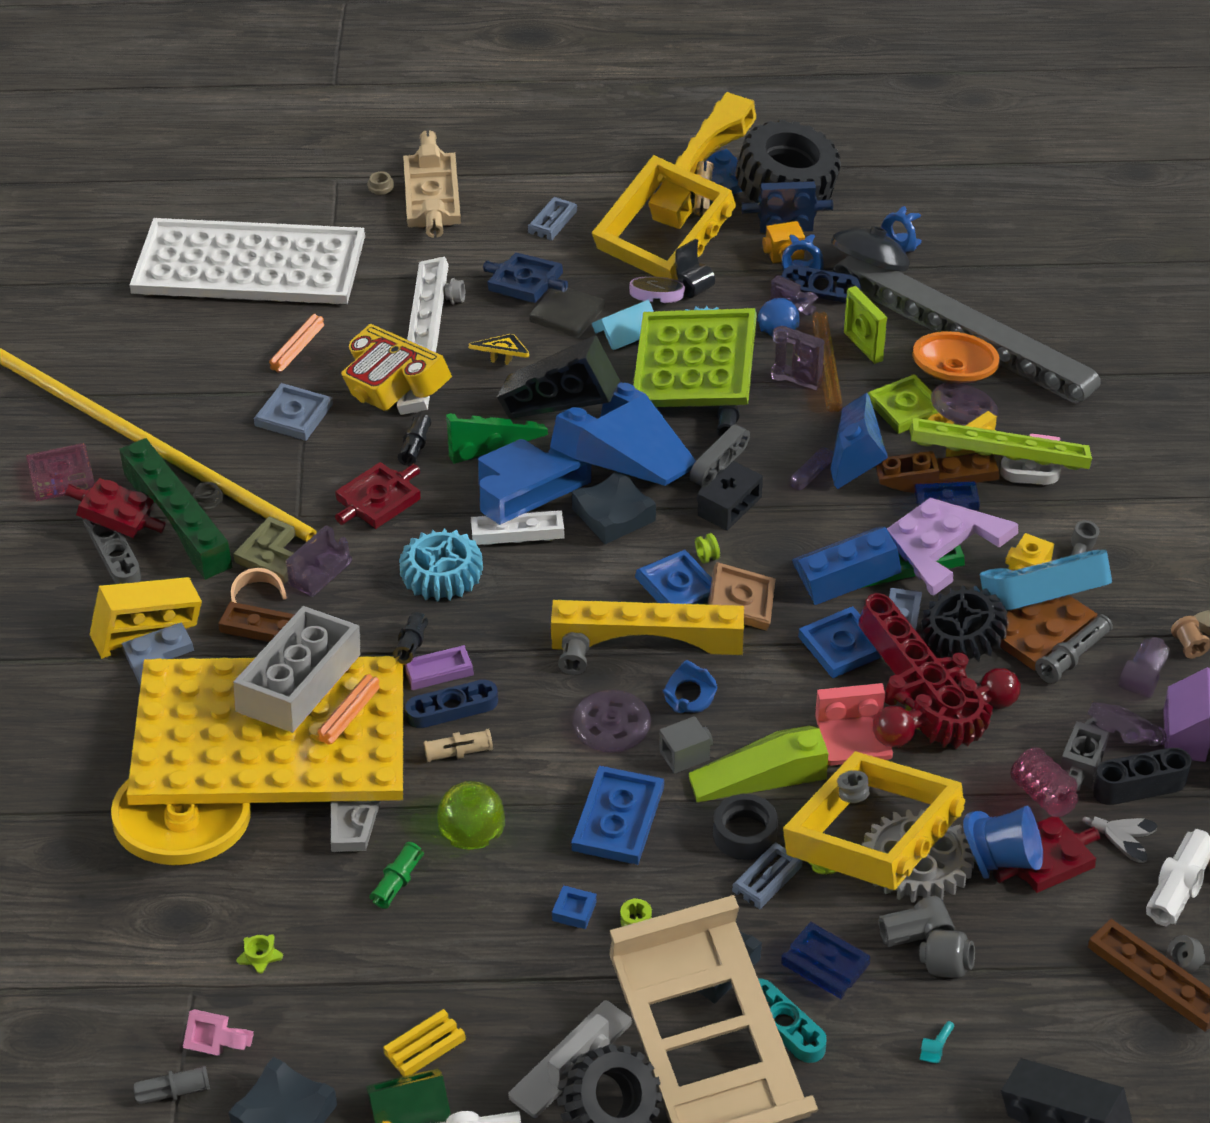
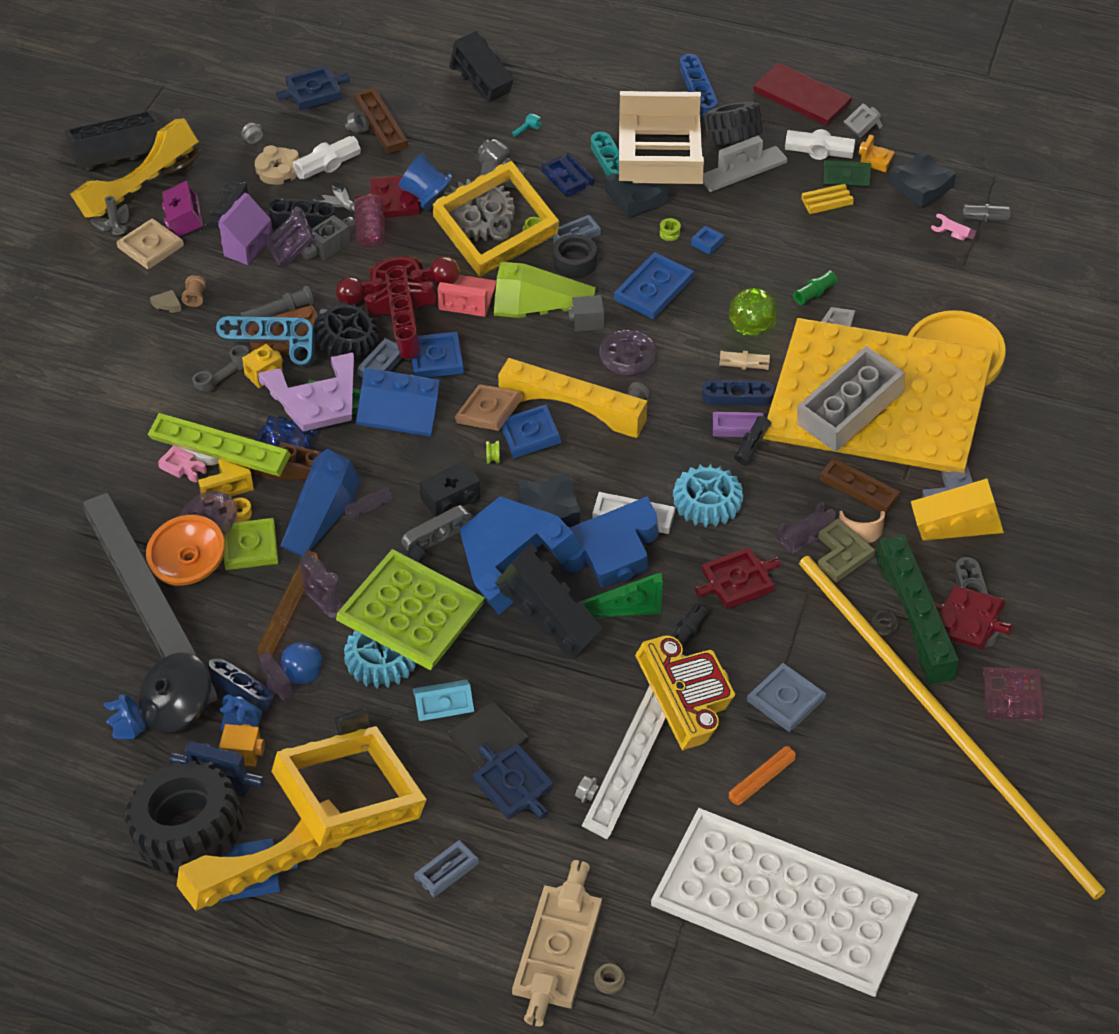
camera: 160 degrees left, 5 degrees up
lime plate [236,934,283,974] -> none
orange axle [317,674,380,745] -> none
piece [469,334,529,365] -> none
tile [629,277,685,303] -> none
blue piece [662,660,717,713] -> none
tan pin [693,161,714,216] -> none
lime plate [844,286,887,364] -> none
clear purple piece [1118,637,1170,698] -> none

